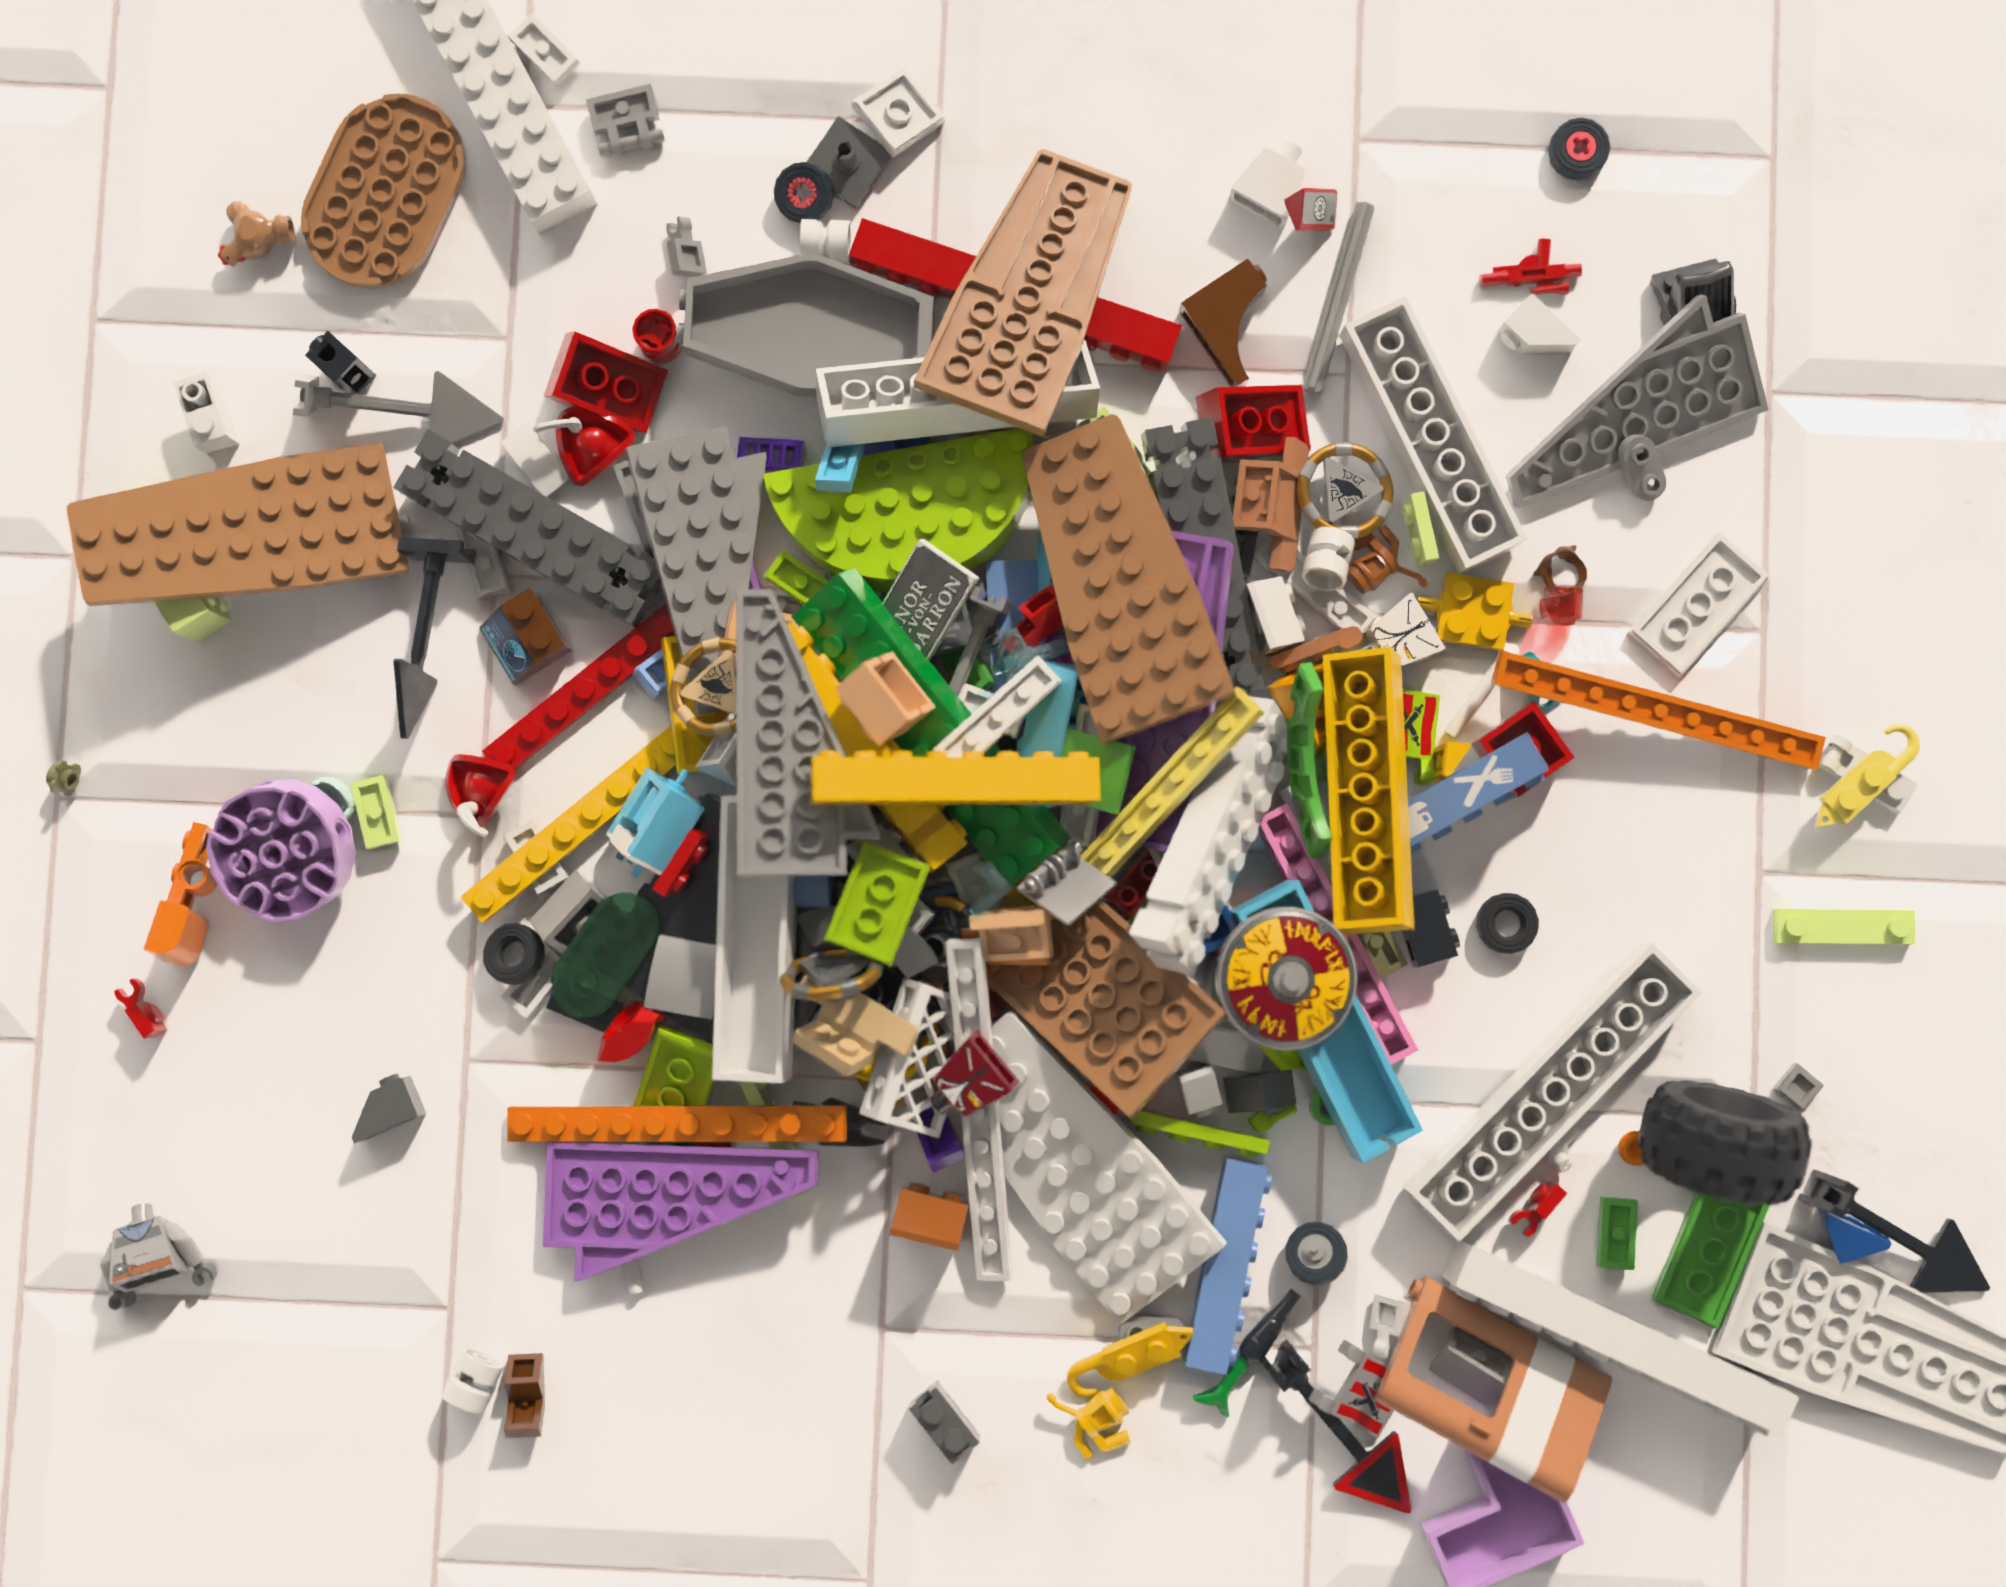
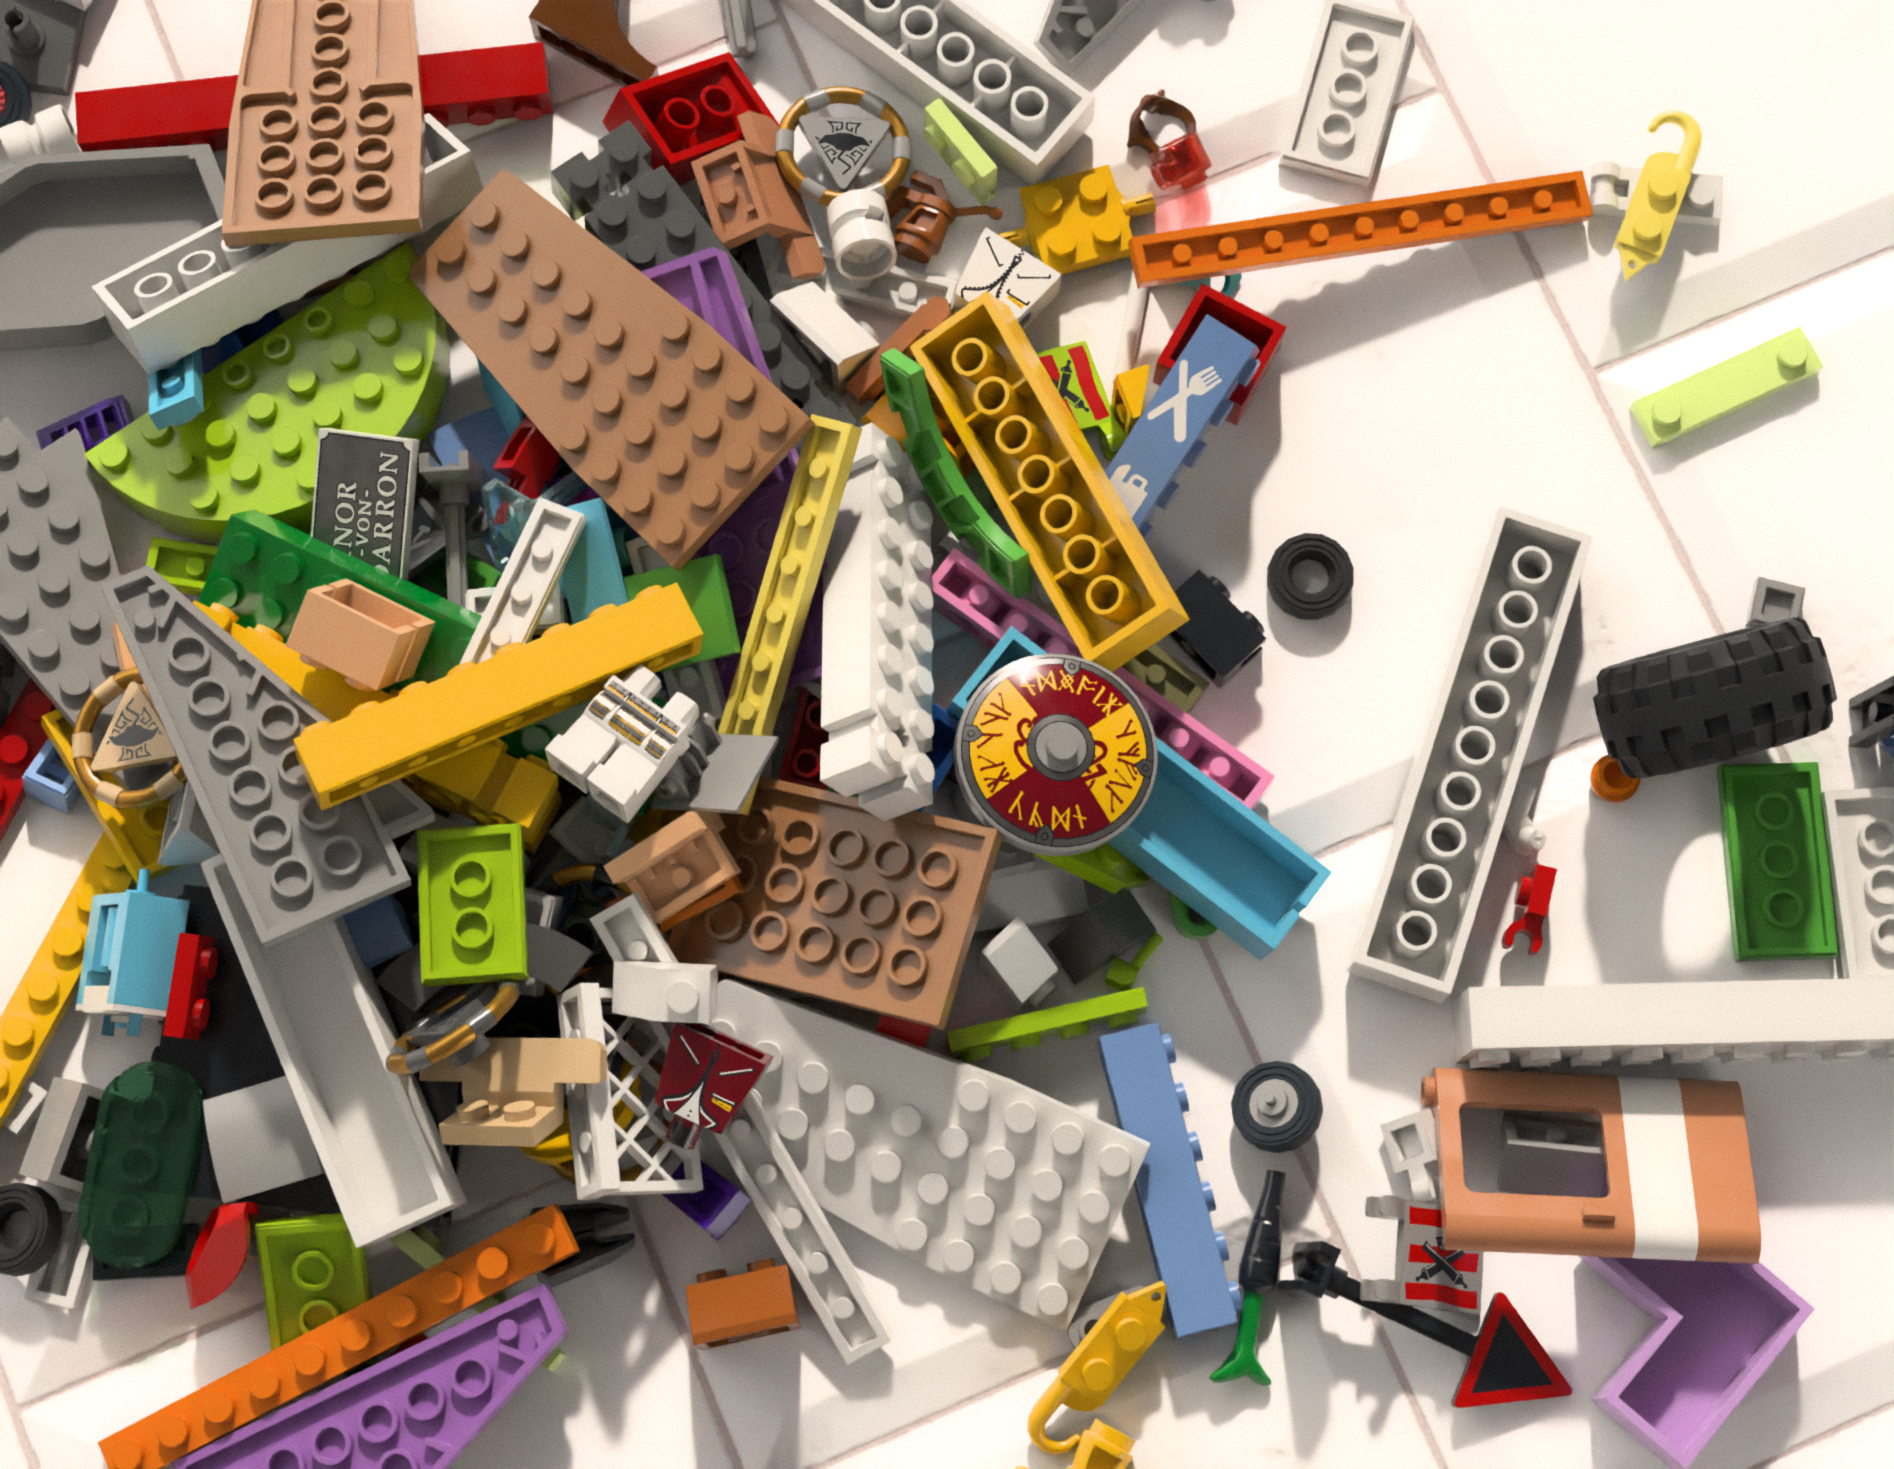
camera: 30 degrees left, 10 degrees down
bright green plate [1596,1196,1638,1270] -> none
none -> white hips [545,665,699,823]
none -> white slope [612,960,718,1024]

